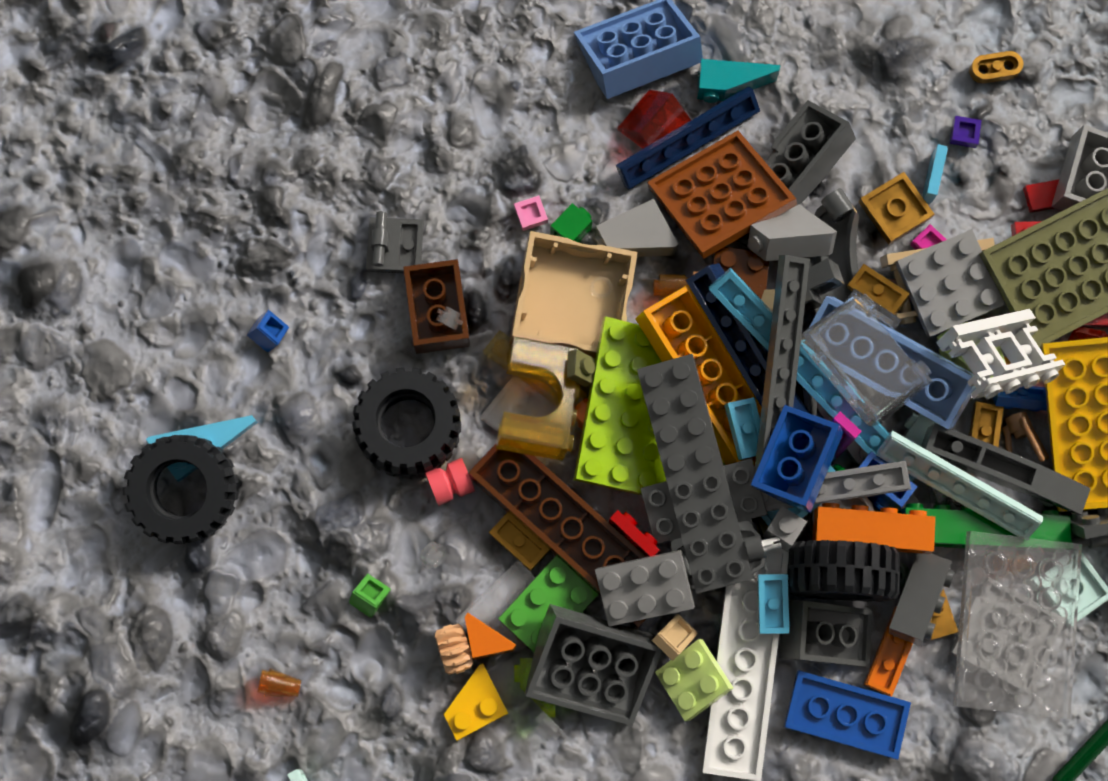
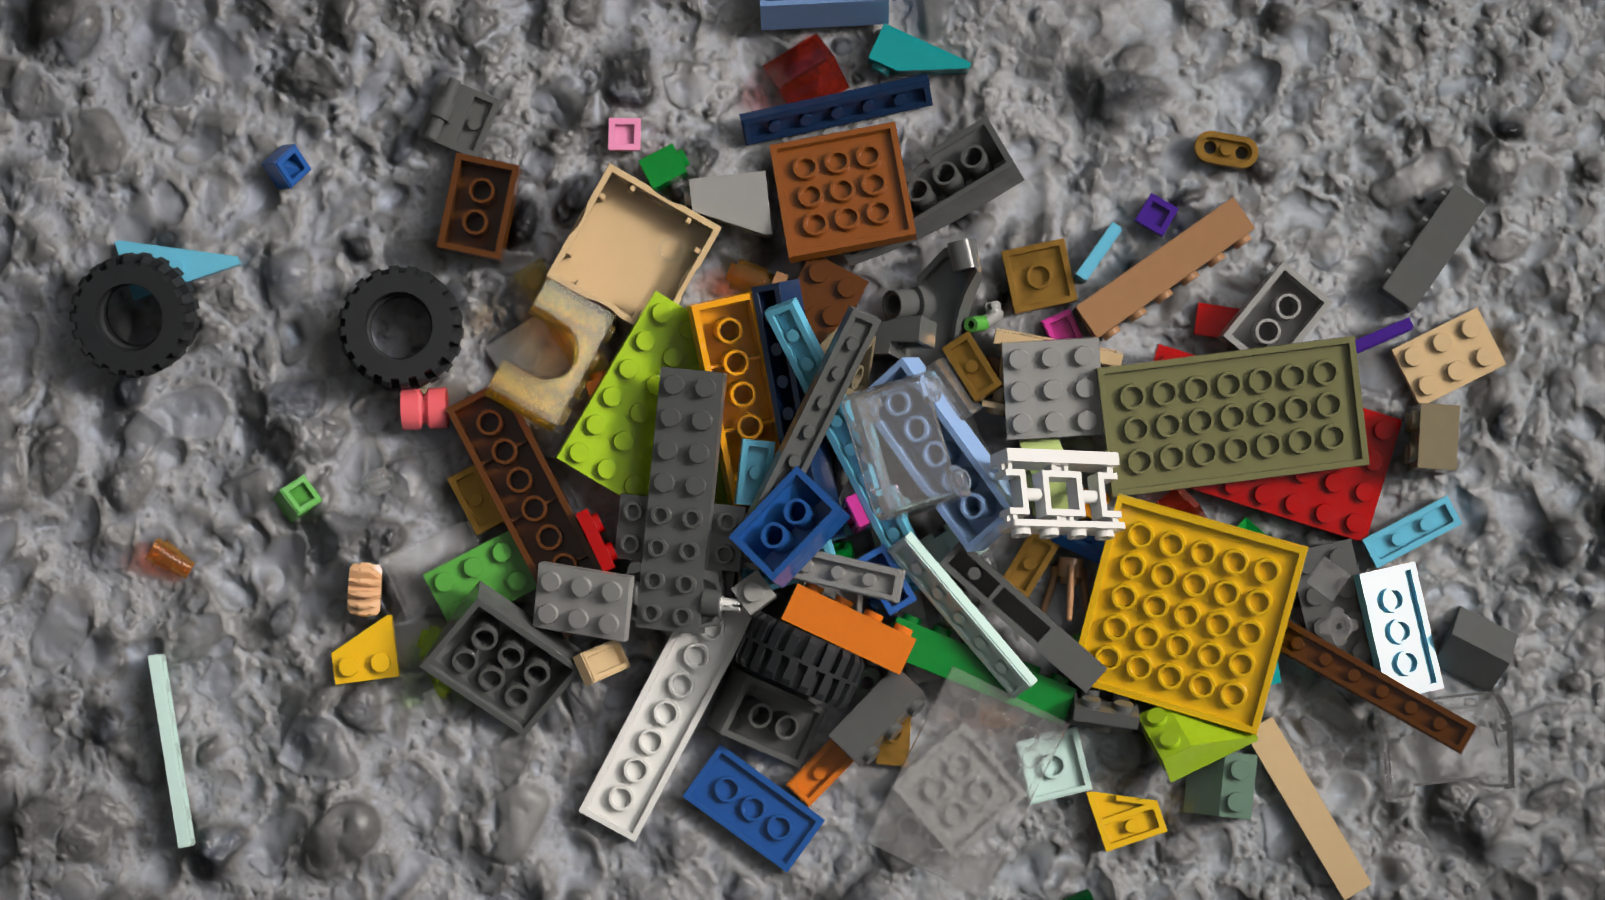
camera: 20 degrees right, 10 degrees up
clear plate [436,306,464,330] -> none
orange slope [465,613,517,660] -> none
olive plate [567,349,595,387] -> none
yellowish green plate [655,639,734,721] -> none
light grey slope [747,204,837,261] -> none
medium azure plate [757,574,789,634] -> none
none -> arm [964,301,1004,333]
none -> medium nougat brick [1073,197,1255,341]

